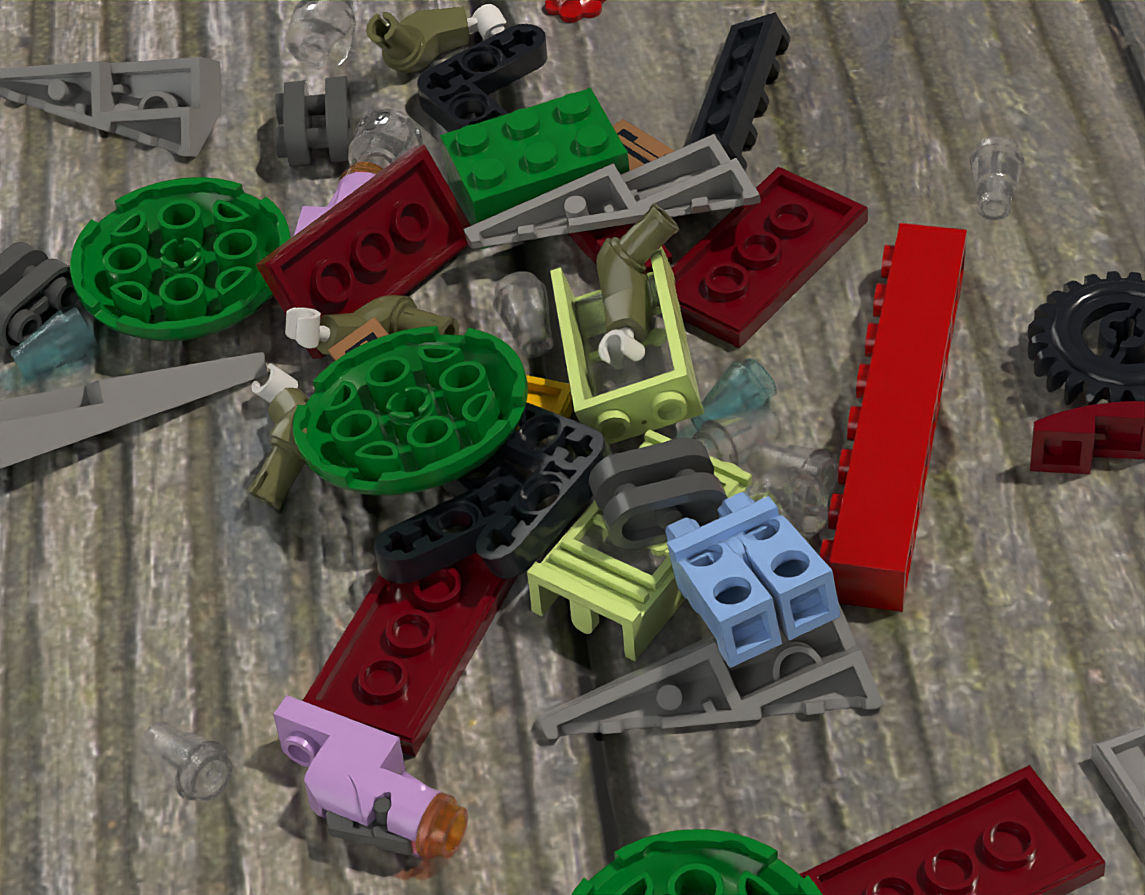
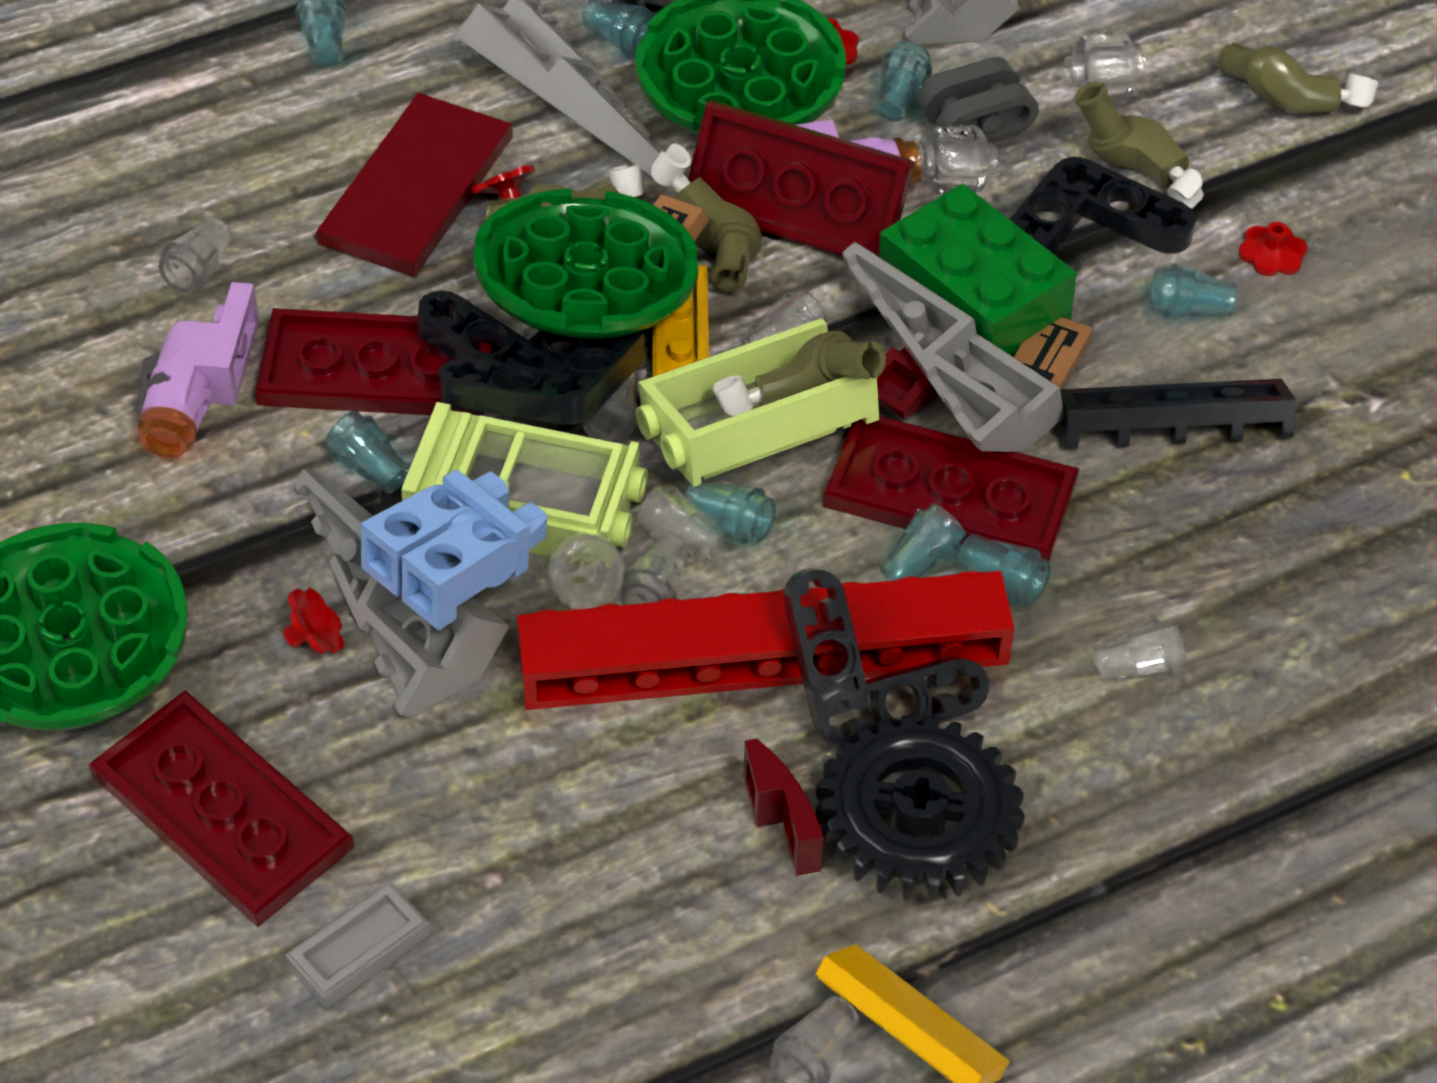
camera: 65 degrees right, 5 degrees up
dark grey brick [589,438,728,549] -> none
none -> red plant [283,588,344,654]
none -> dark red tile [316,93,513,277]
none -> clear light blue cone [325,411,410,494]
none -> red plant [471,165,535,200]
none -> black beam [783,568,989,745]
none -> clear light blue cone [876,41,933,121]
none -> clear light blue cone [879,503,966,581]
none -> clear light blue cone [958,534,1051,604]
none -> clear light blue cone [1150,263,1237,318]

